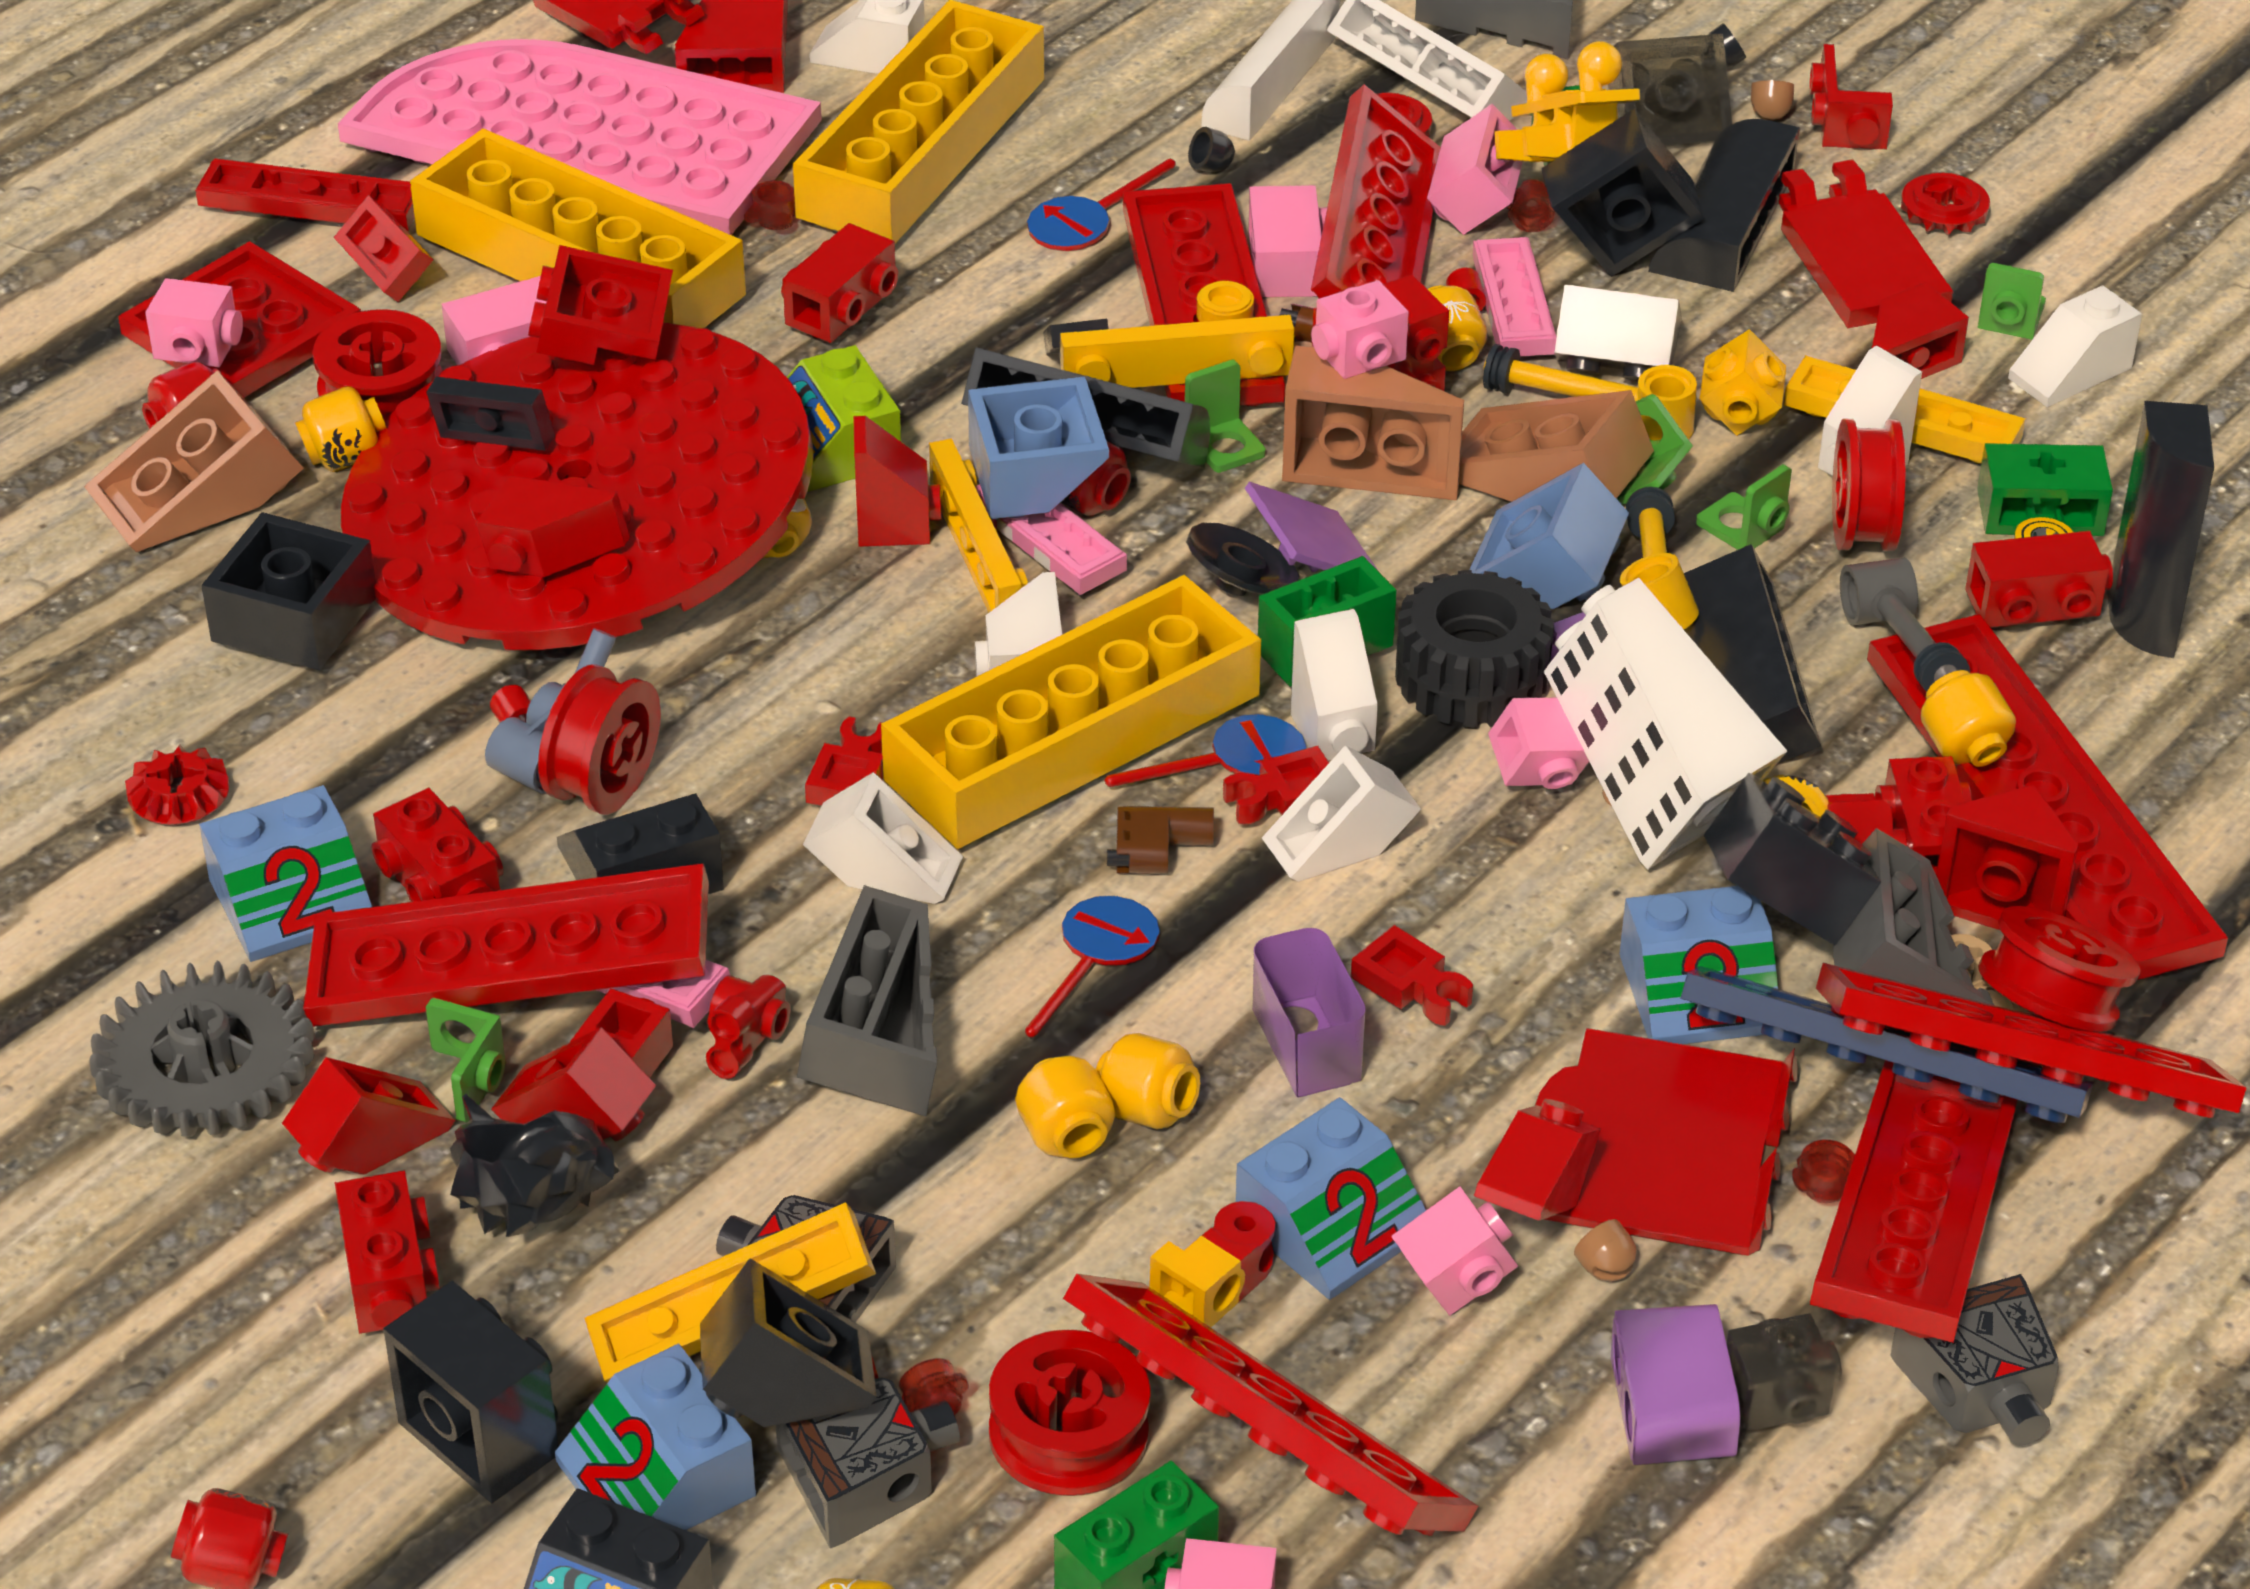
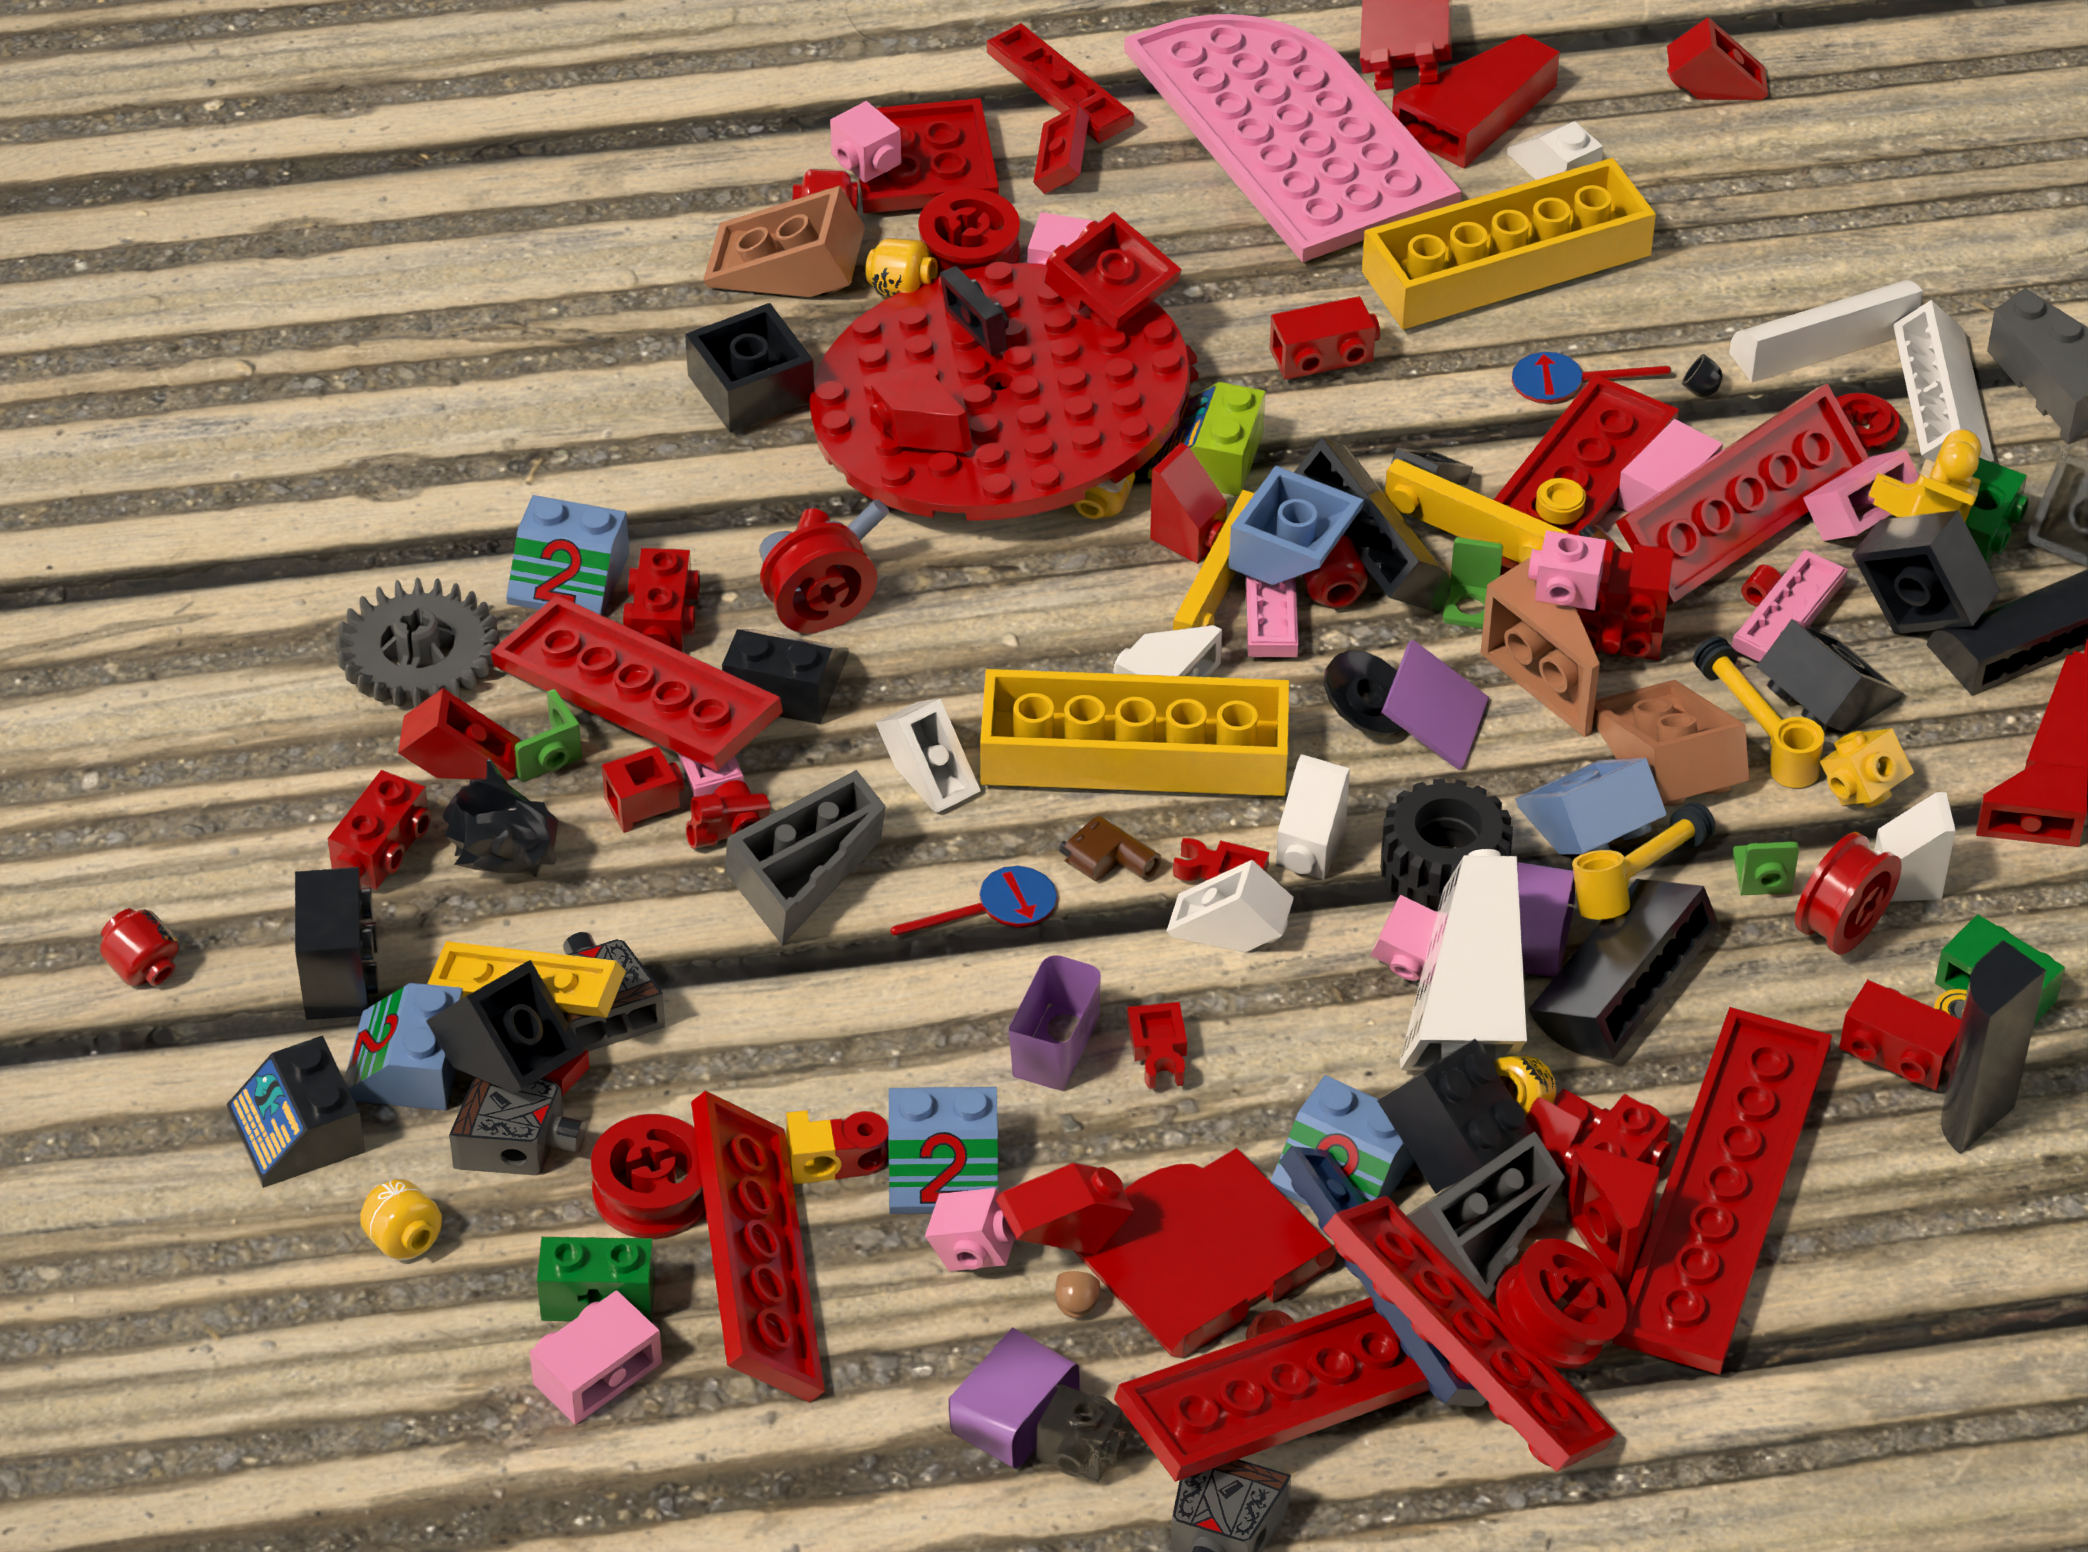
camera: 40 degrees right, 5 degrees up
red gear [125,744,230,824] -> none
yellow brick [410,128,746,328] -> none
red slope [491,1027,656,1142] -> none
clear red plate [744,180,795,230] -> none
red plate [805,716,883,806] -> none
clear red plate [899,1358,969,1415] -> none
yellow head [1015,1056,1116,1158] -> none
yellow head [1096,1033,1201,1129] -> none
blue piece [1104,714,1306,787] -> none
green brick [1258,556,1397,687] -> none
yellow head [1428,285,1487,371] -> none
bright green bracket [1617,394,1693,505] -> none
yellow plate [1783,355,2026,464] -> none
dark grey piece [1840,557,1970,692] -> none
yellow head [1921,670,2016,767] -> none

